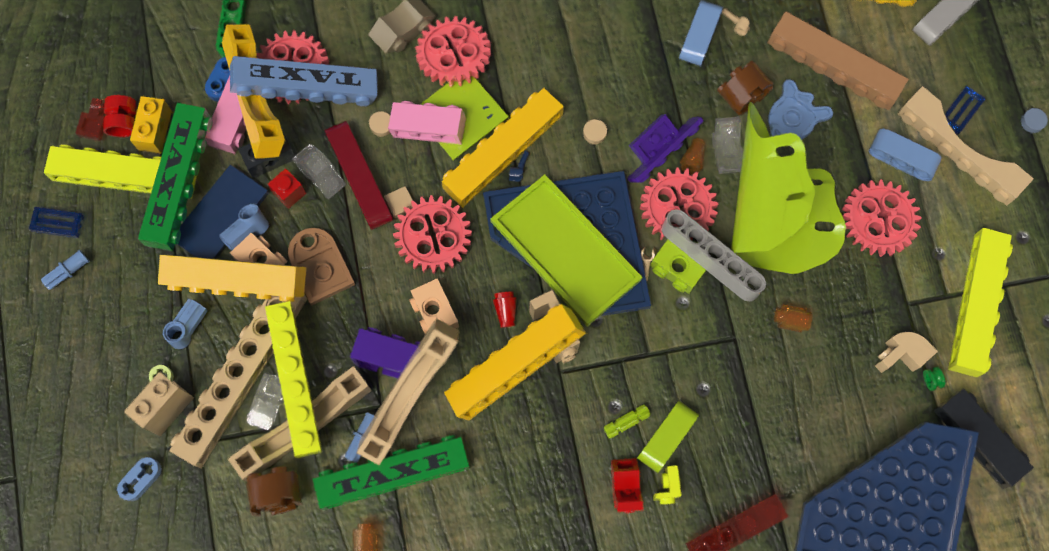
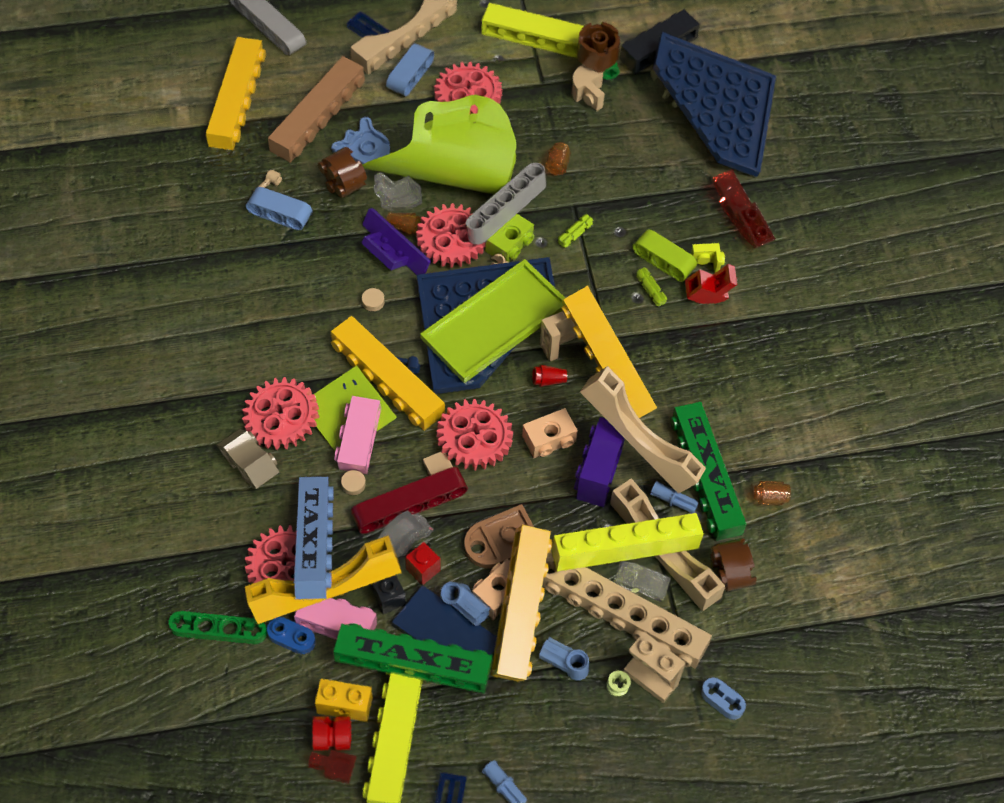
camera: 90 degrees left, 15 degrees down
none -> lime axle [558,214,593,248]
none -> reddish brown brick [577,22,620,73]

